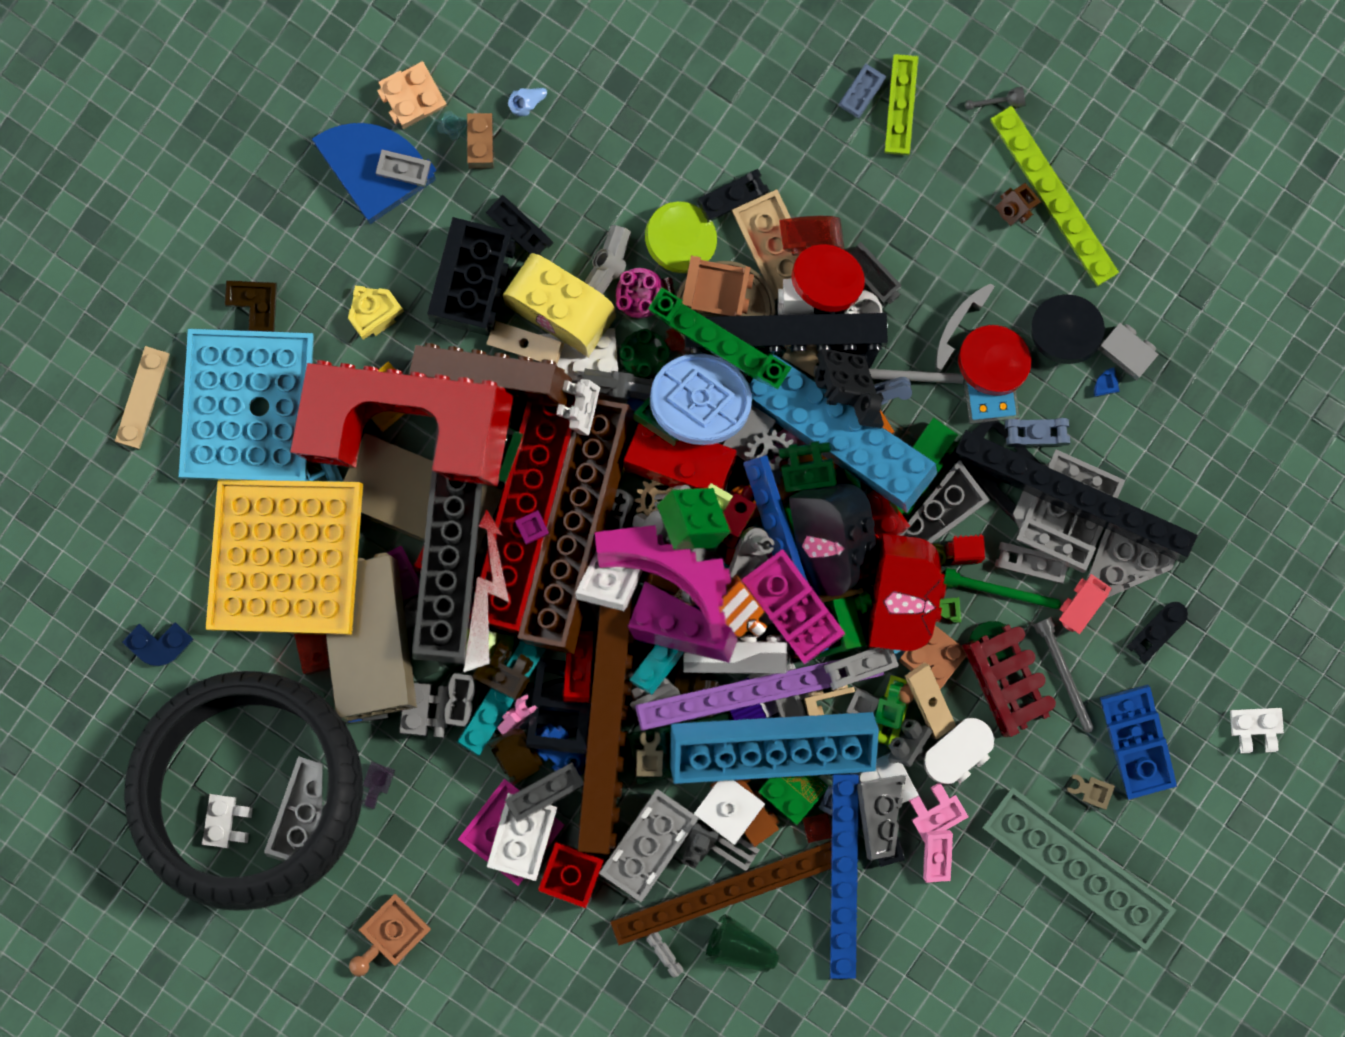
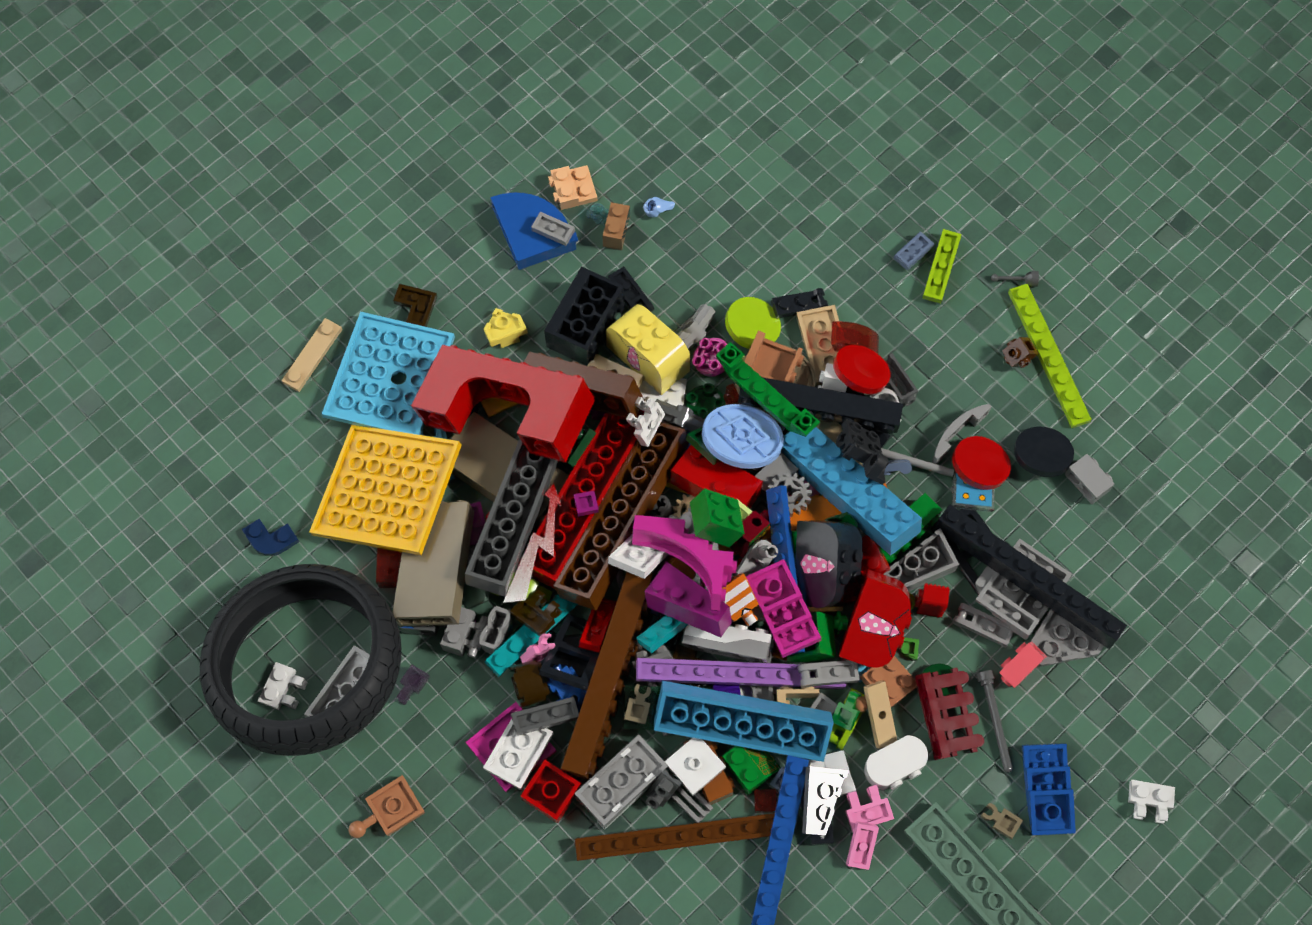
camera: 15 degrees right, 15 degrees down
light grey axle [646,932,684,978] -> none
clear green cone [705,914,779,972] -> none
dark green plate [779,441,837,492] -> none
dark grey hips [888,719,932,767] -> none
green piece [944,567,1061,609] -> none
sand blue plate [1005,418,1070,447] -> none
blue tile [1094,367,1120,397] -> none
black plate [1126,602,1188,664] -> none

